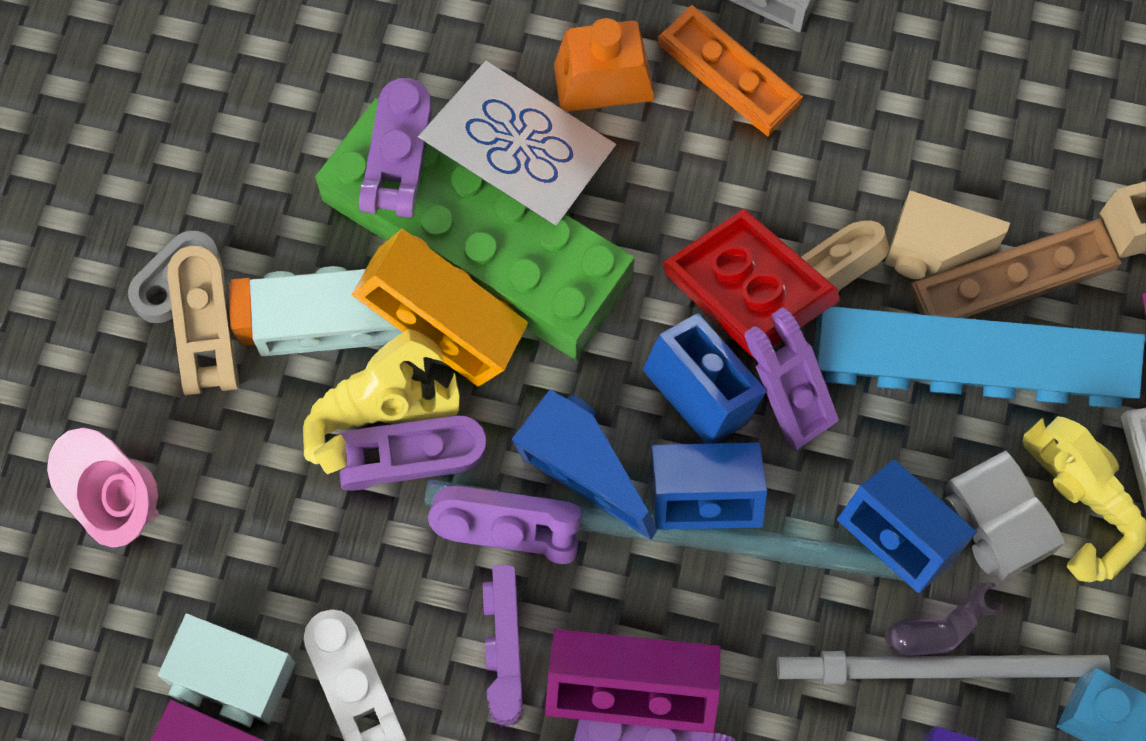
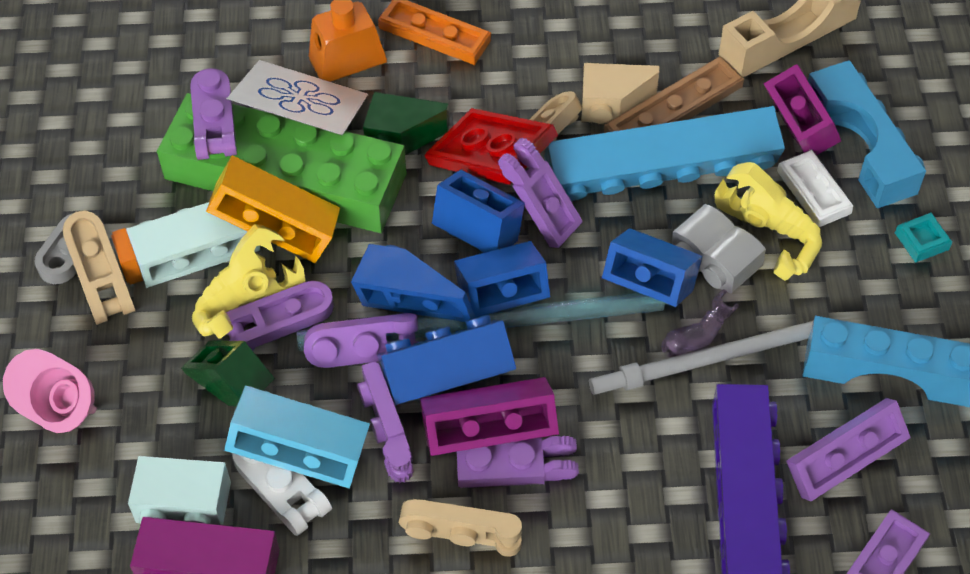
camera: 15 degrees left, 15 degrees down
none -> dark green slope [181,340,275,407]
none -> medium azure brick [224,385,370,489]
none -> dark green slope [363,92,449,155]
none -> blue brick [377,315,516,405]

